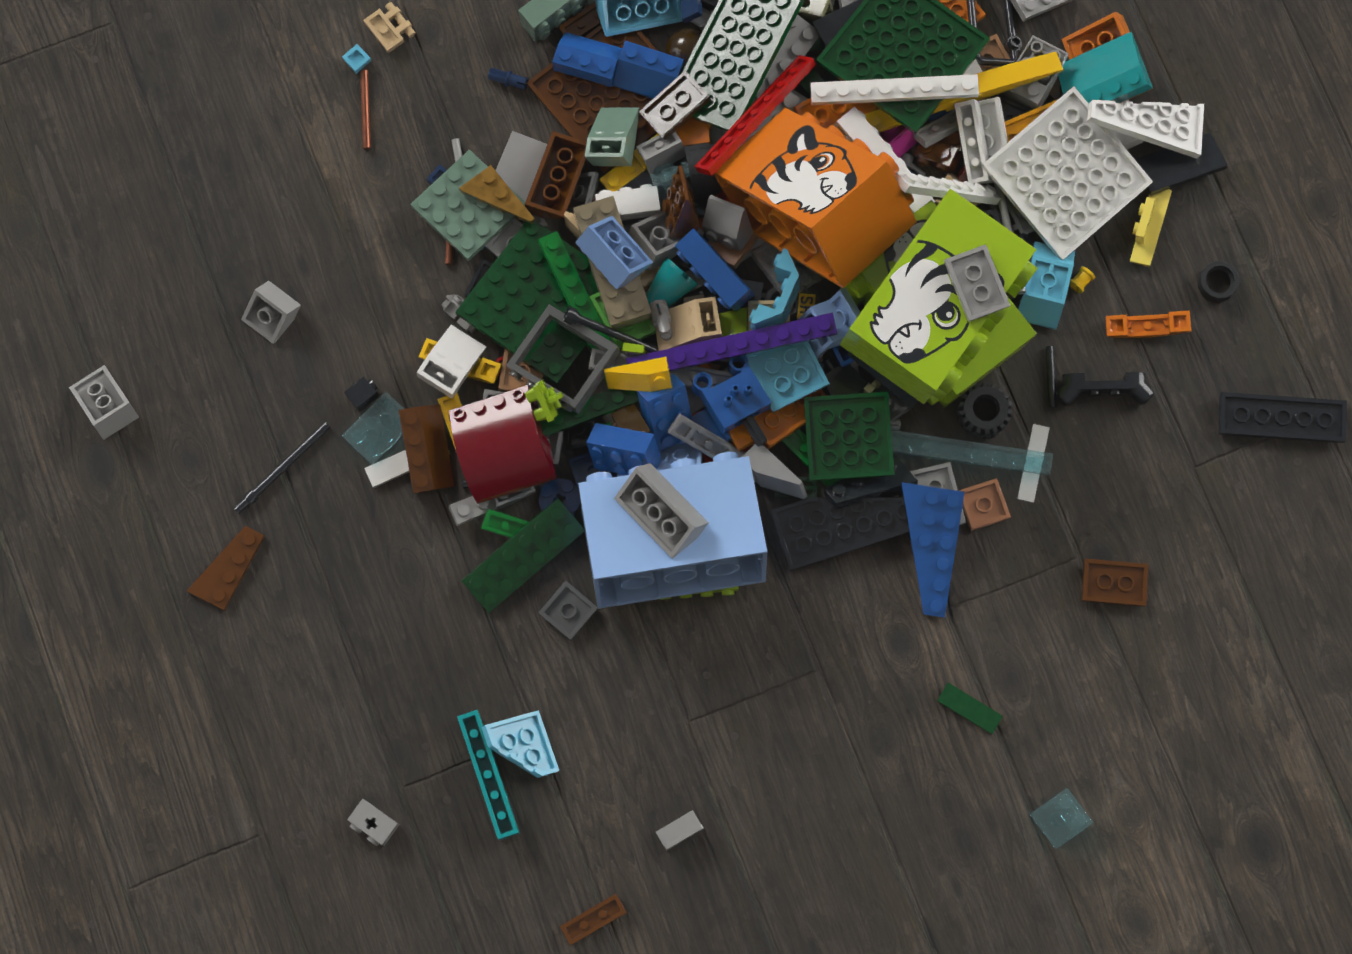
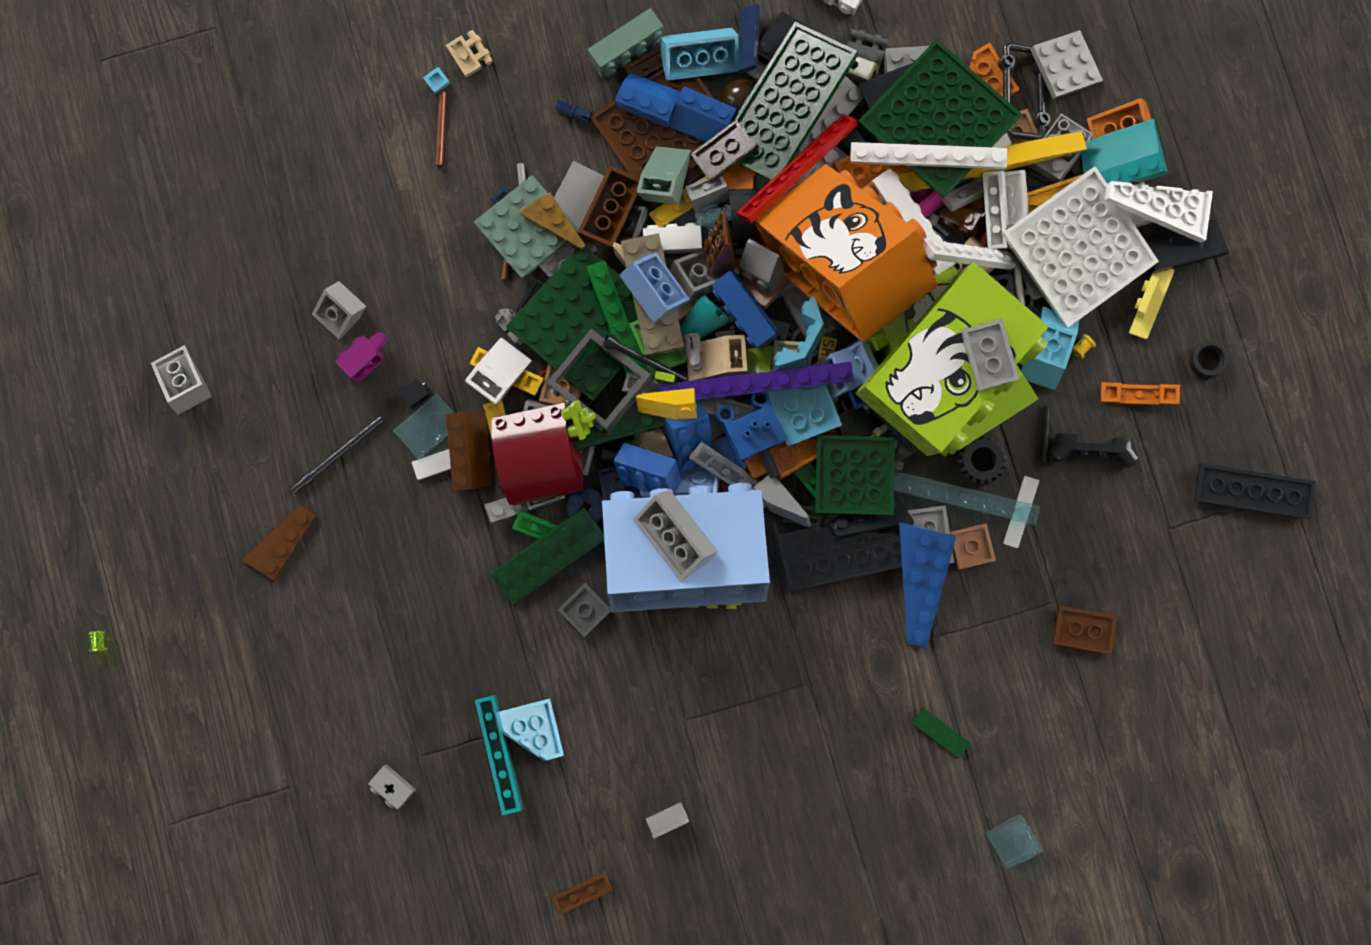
camera: 10 degrees right, 5 degrees up
none -> clear neon green bush [87,631,107,652]
none -> magenta hinge [335,332,388,384]

